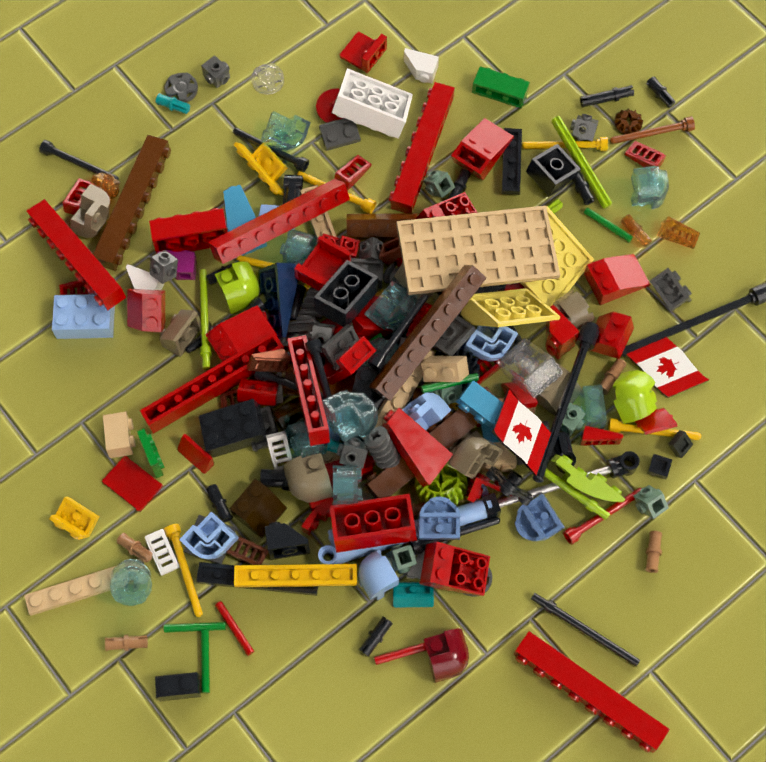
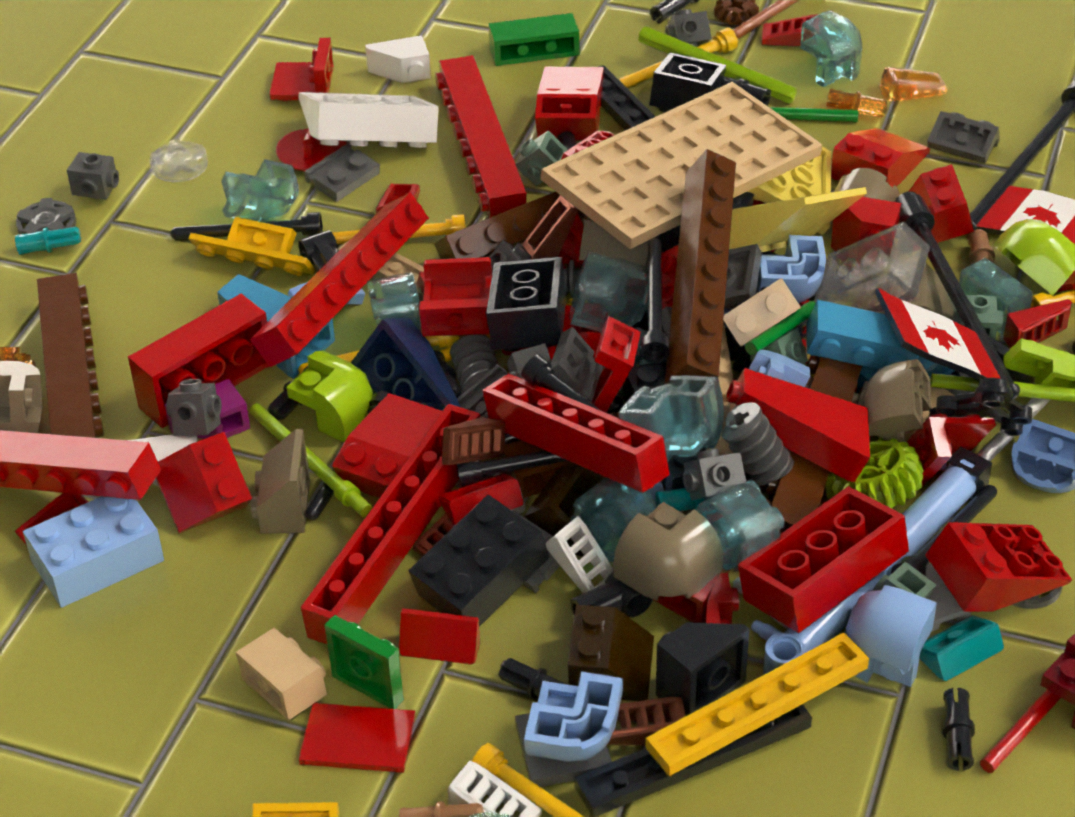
camera: 30 degrees left, 25 degrees down
medium blue slope [419,497,460,540] -> none

